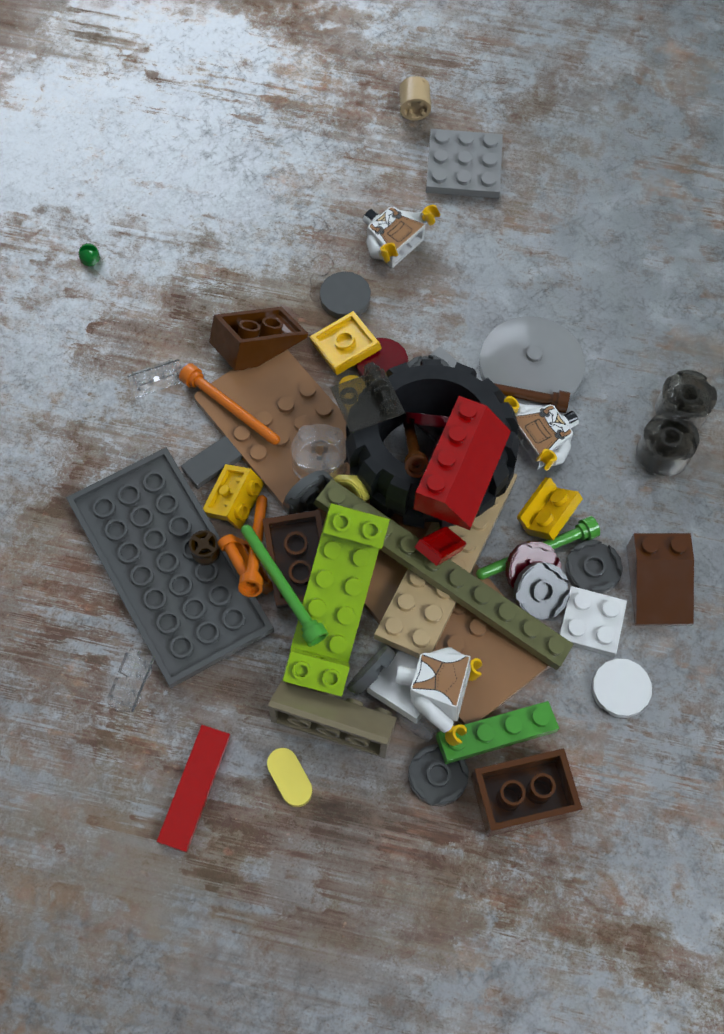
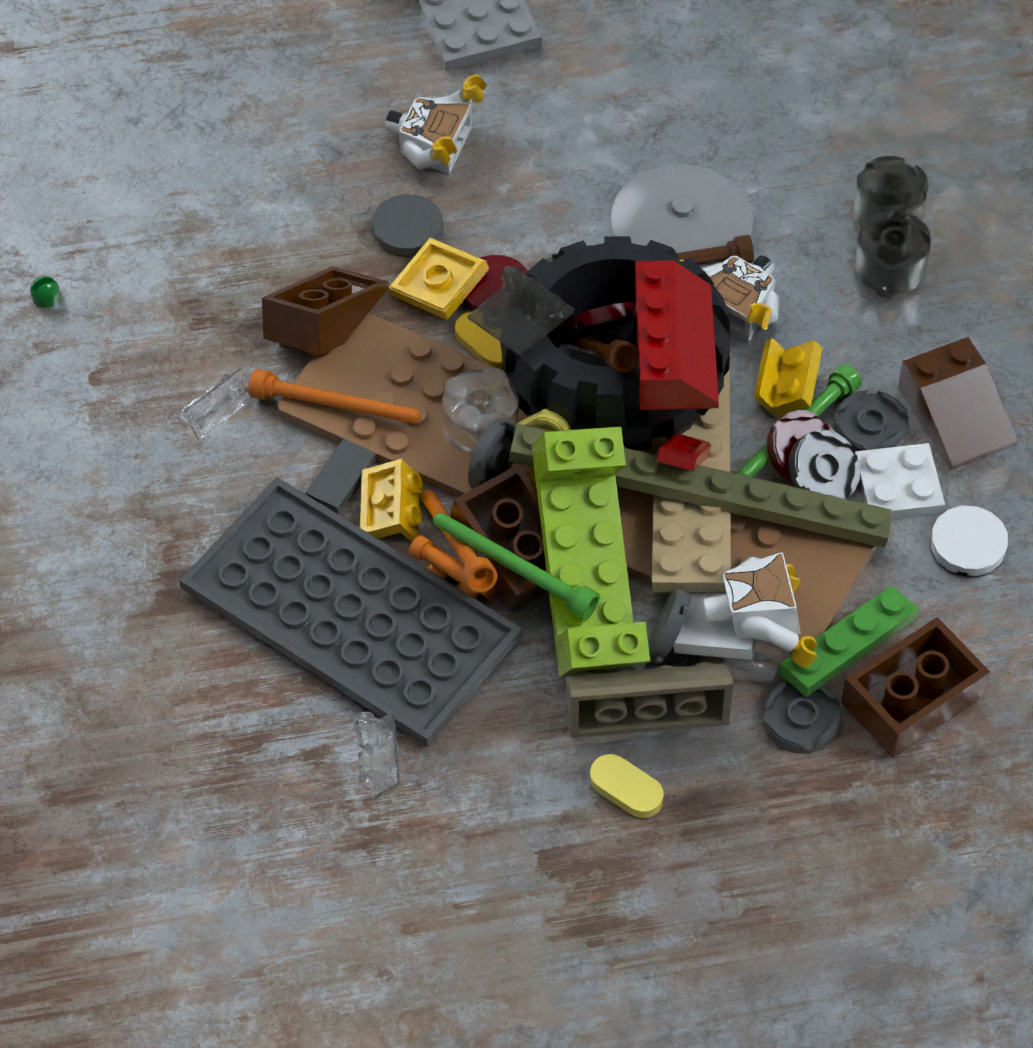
camera: 20 degrees left, 10 degrees down
red tile [156,725,231,853] -> none
dark brown wheel [189,530,220,565] -> none

